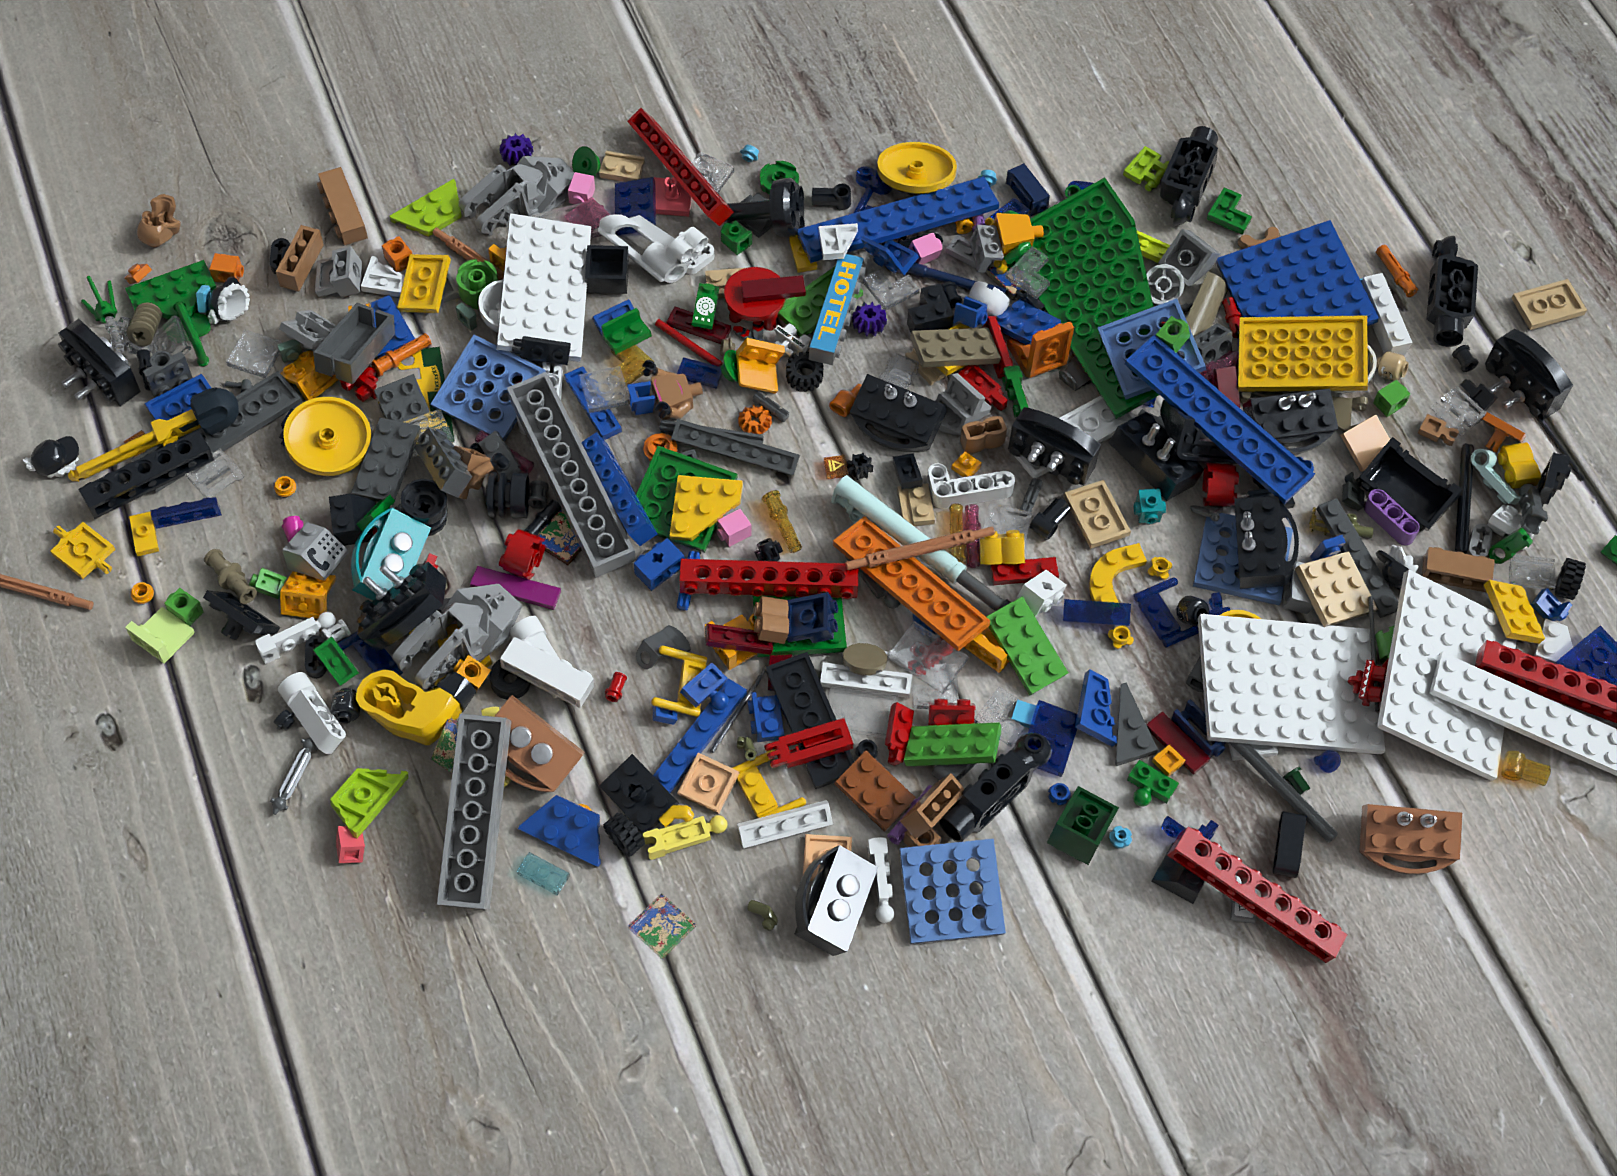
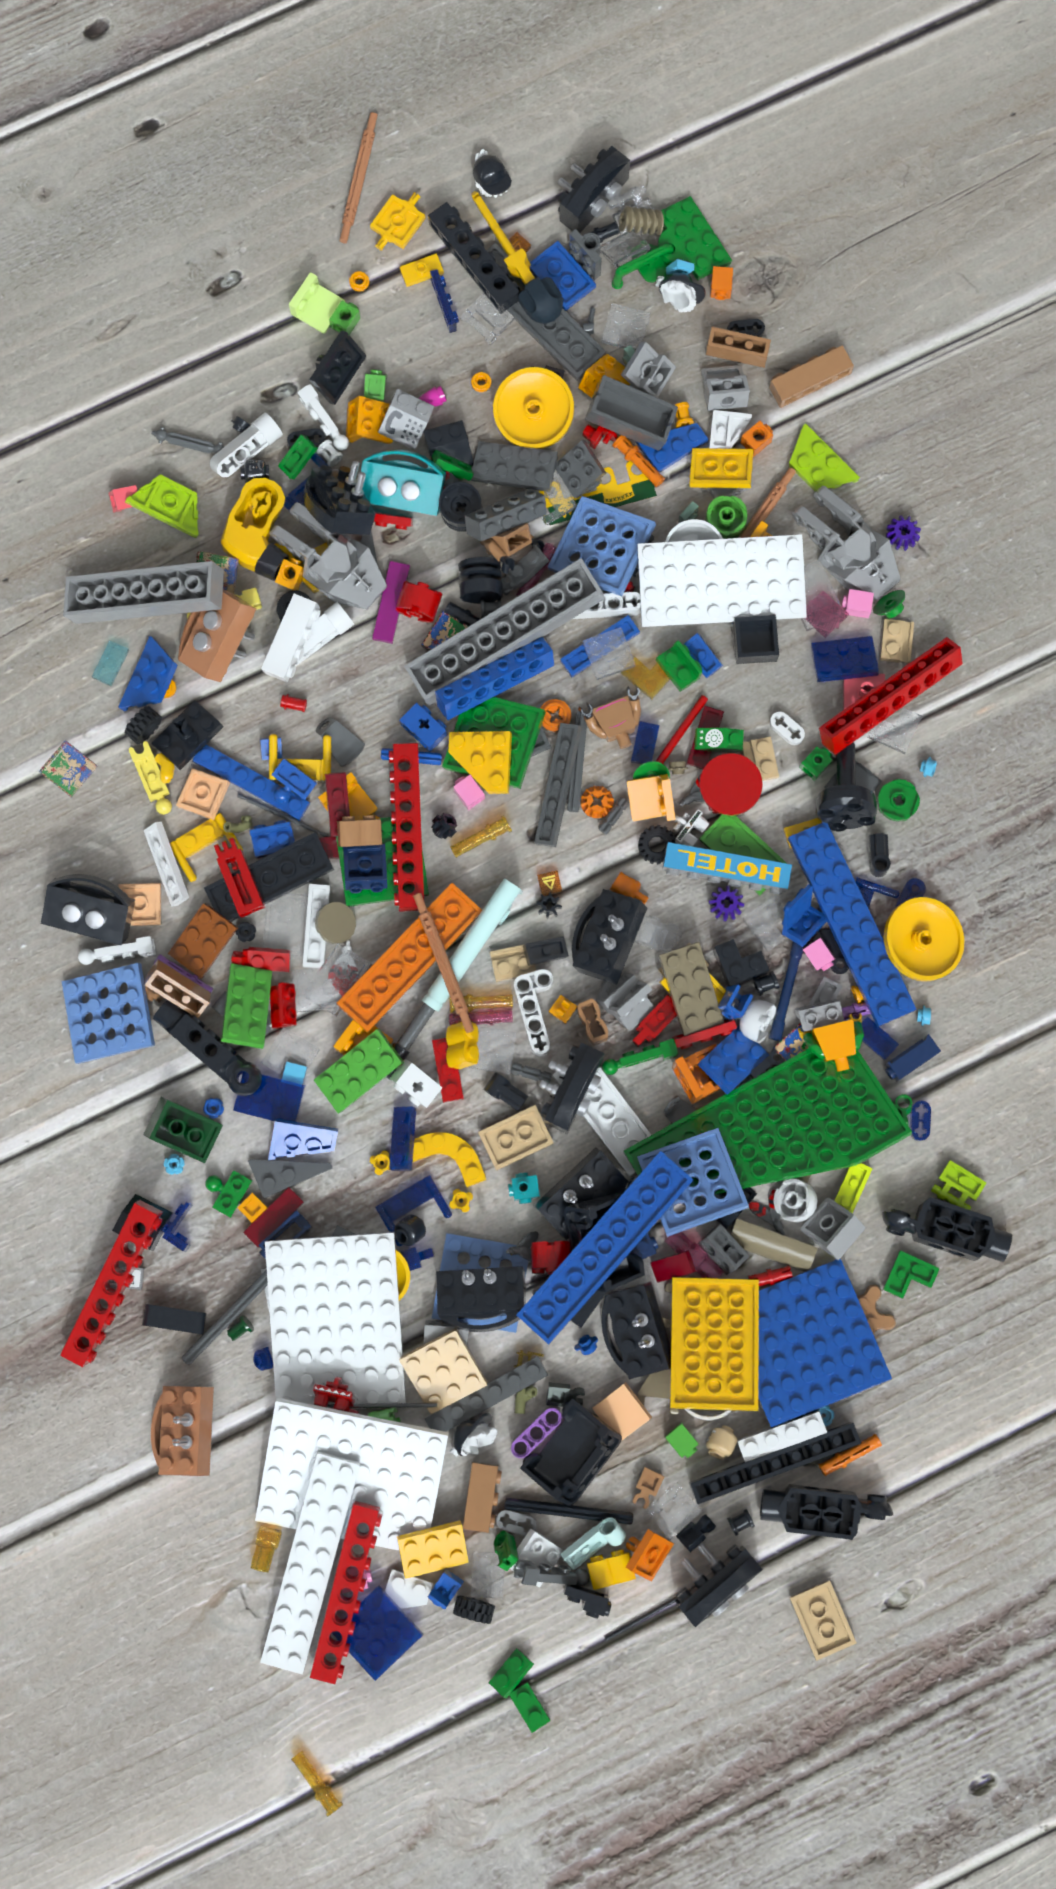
camera: 90 degrees right, 20 degrees up
green plant [81,276,118,323] -> none
orange plate [125,263,152,284] -> none
medium nougat head [137,194,181,247] -> none
dark tan piece [204,549,257,604] -> none
black hinge [512,336,571,365] -> none
white panel [598,214,708,283] -> none
blue window [627,381,655,415] -> none
dark red tile [741,275,806,302] -> none
olive arm [747,900,778,931] -> none
white wing [819,223,858,260] -> none
clear plate [1005,246,1050,299] -> none
bright green brick [1156,316,1190,353] -> none
blue plate [1310,535,1346,561] -> none
none -> black brick [689,1422,861,1504]

